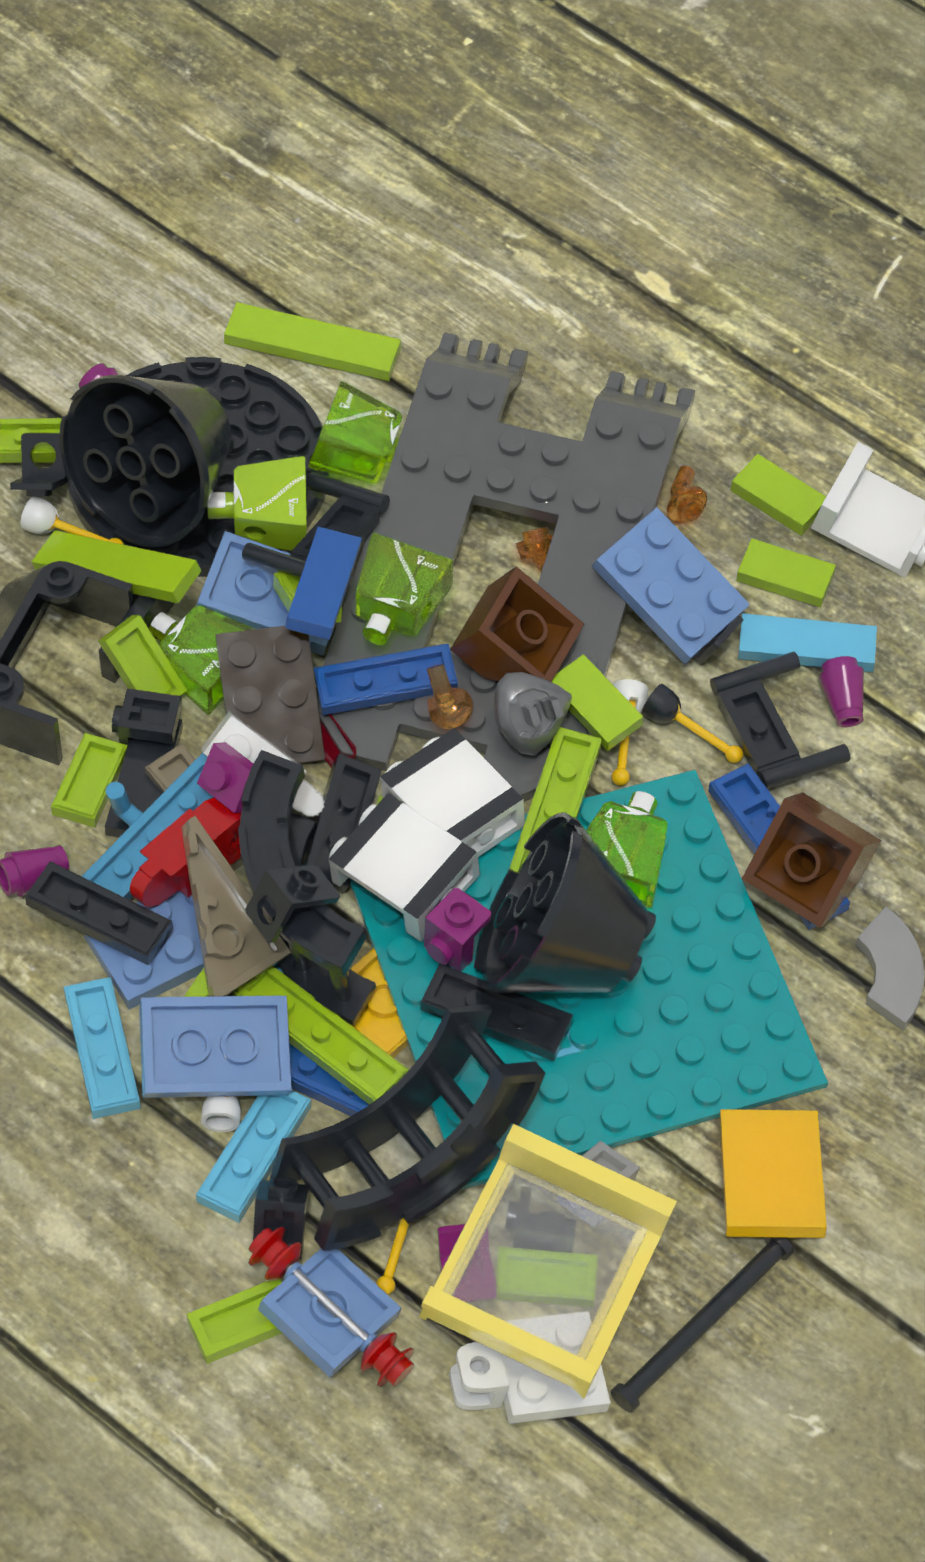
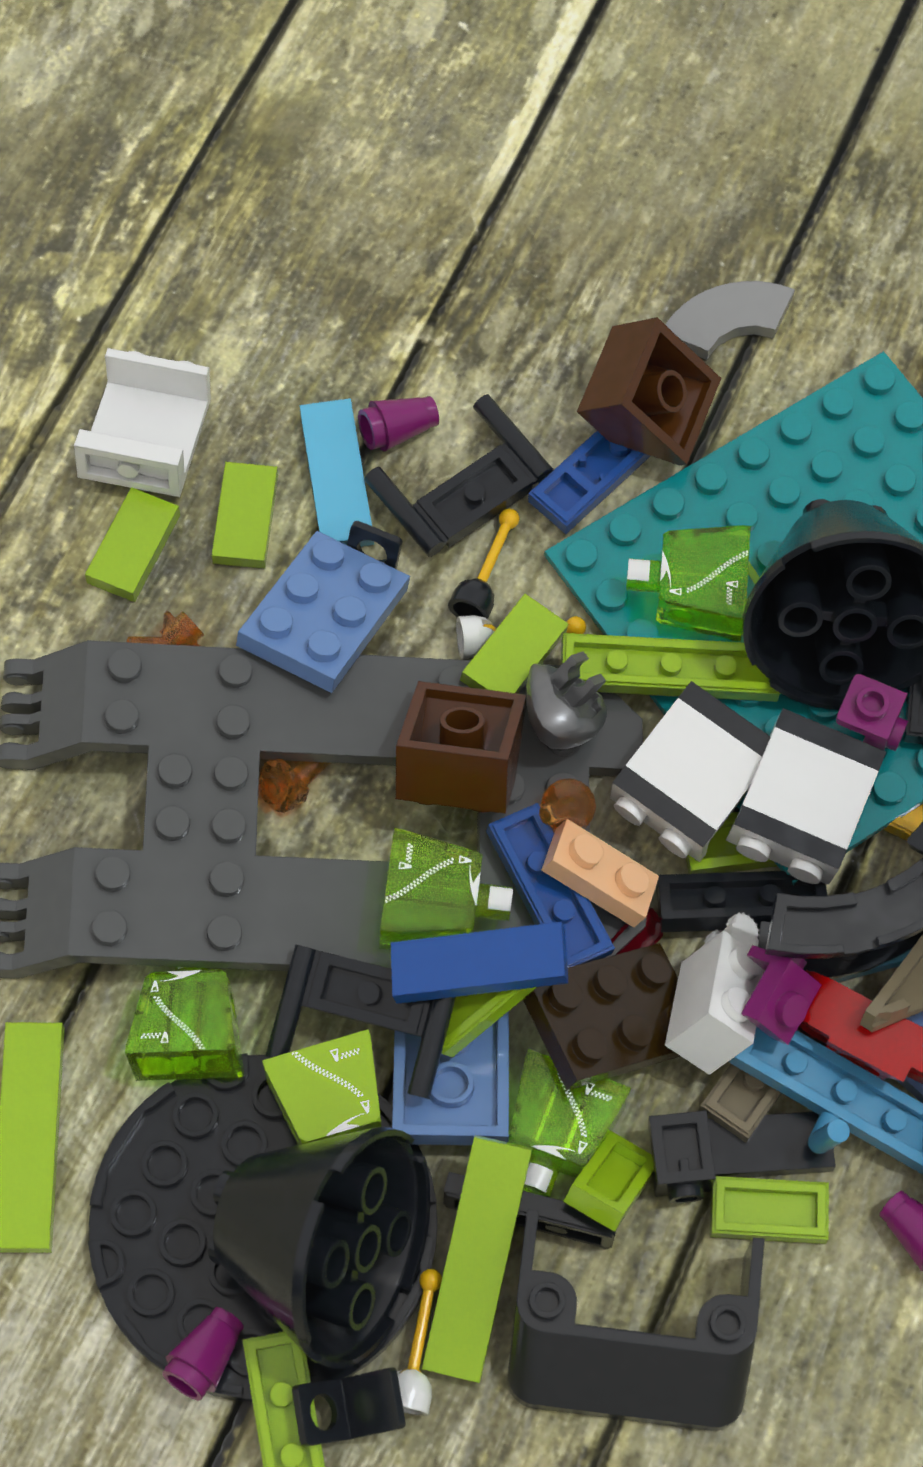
camera: 105 degrees left, 10 degrees up
none -> light nougat plate [541,819,659,927]

